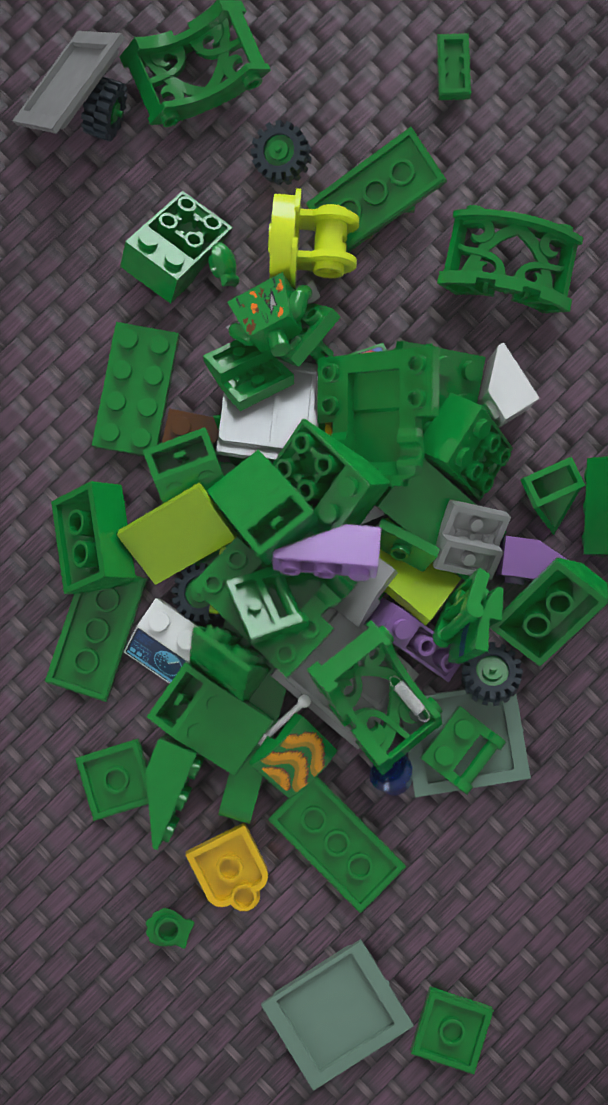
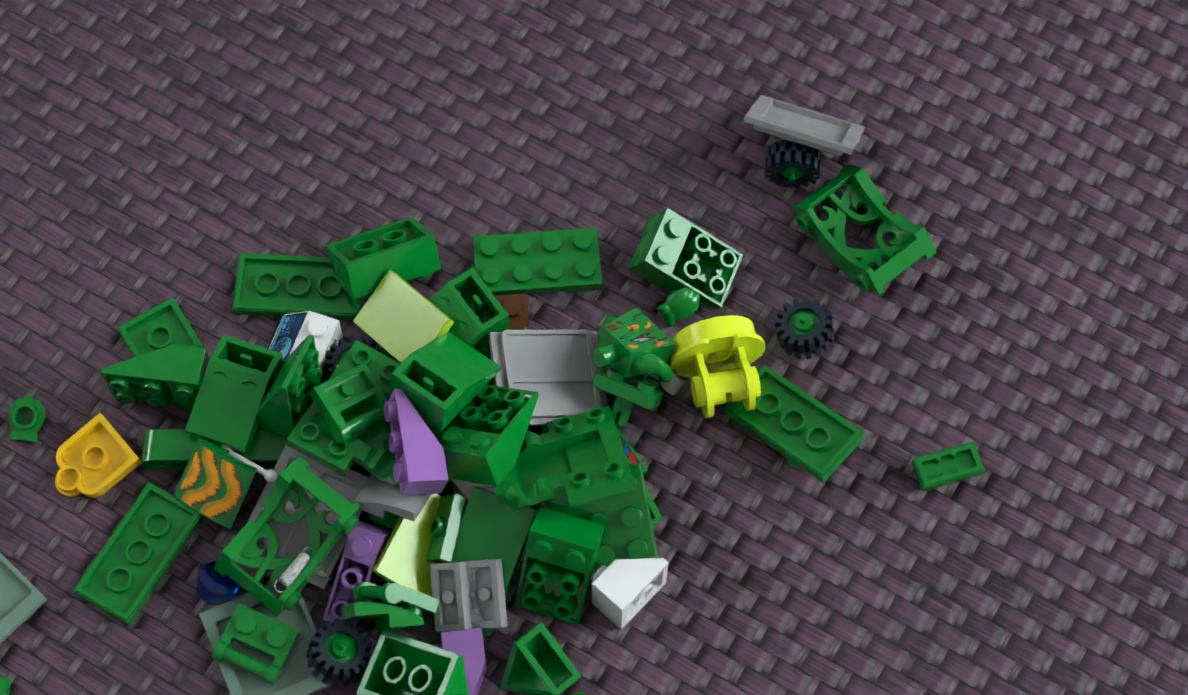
camera: 75 degrees right, 20 degrees down
green slope [203,340,294,411] -> none
green fence [437,205,583,314] -> none

